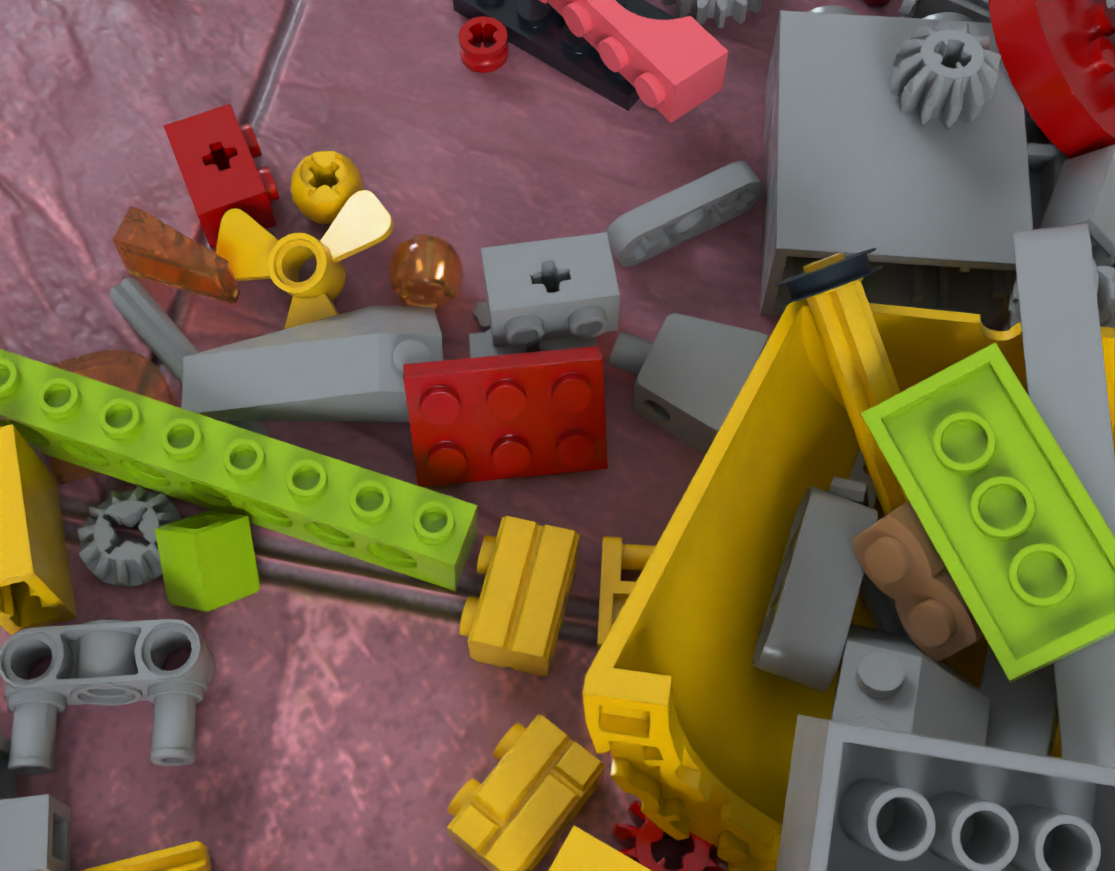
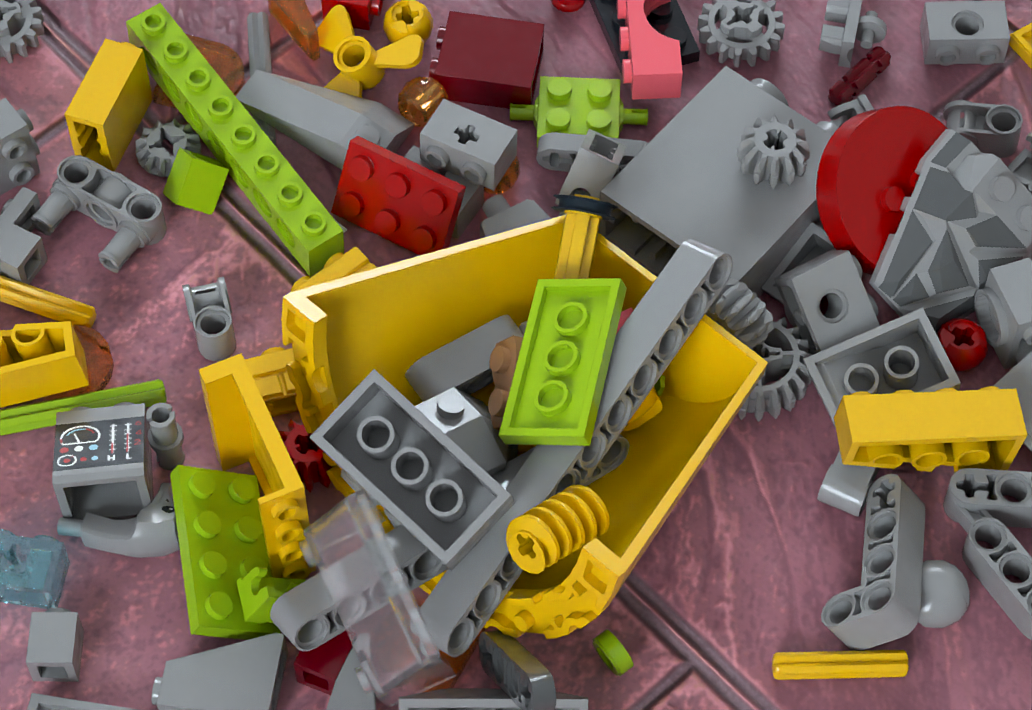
camera: 35 degrees right, 5 degrees down
none -> light grey piece [182,277,236,361]
none -> dark red brick [429,11,545,109]
none -> lime plate [510,76,648,148]
none -> light grey torso [555,129,627,217]

